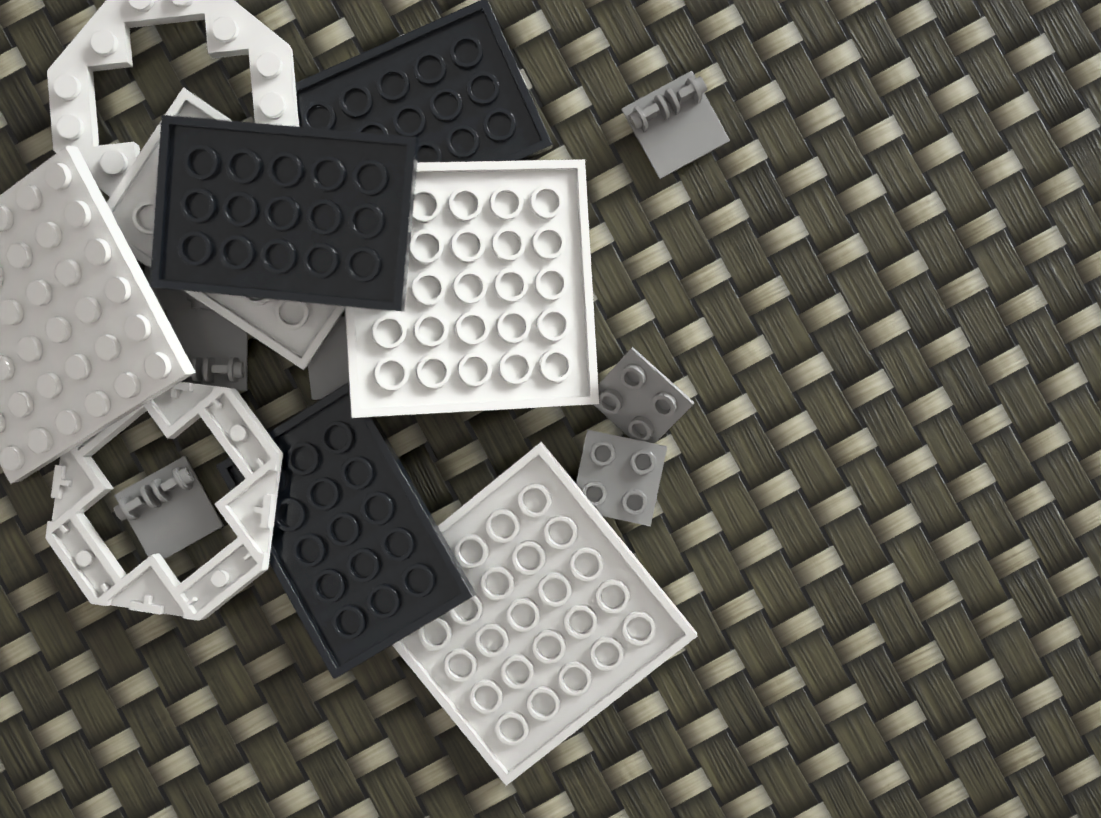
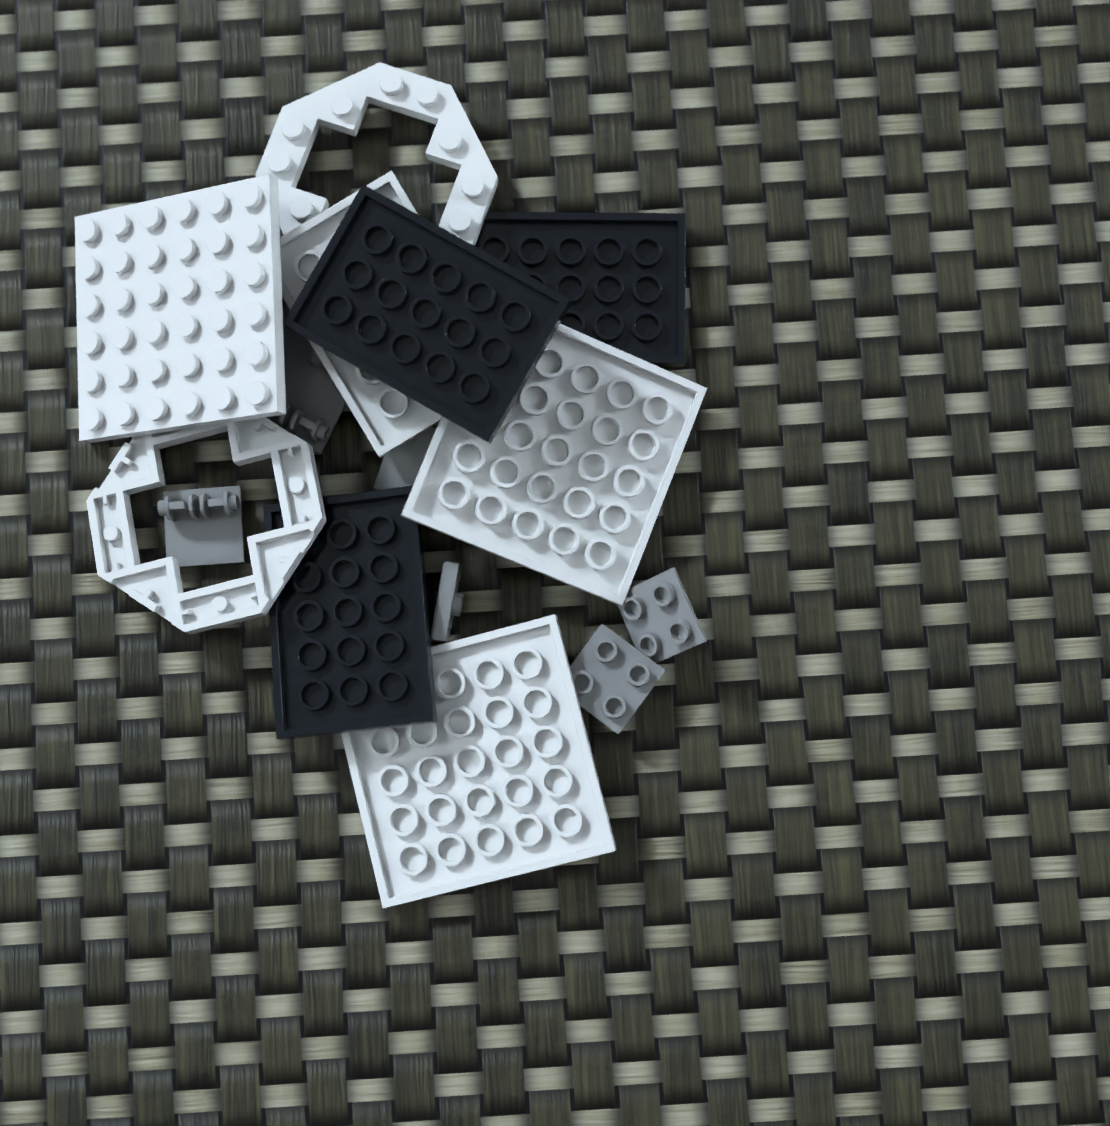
camera: 25 degrees right, 5 degrees down
light grey hinge [621,71,730,180] -> none
none -> light grey plate [430,561,464,643]

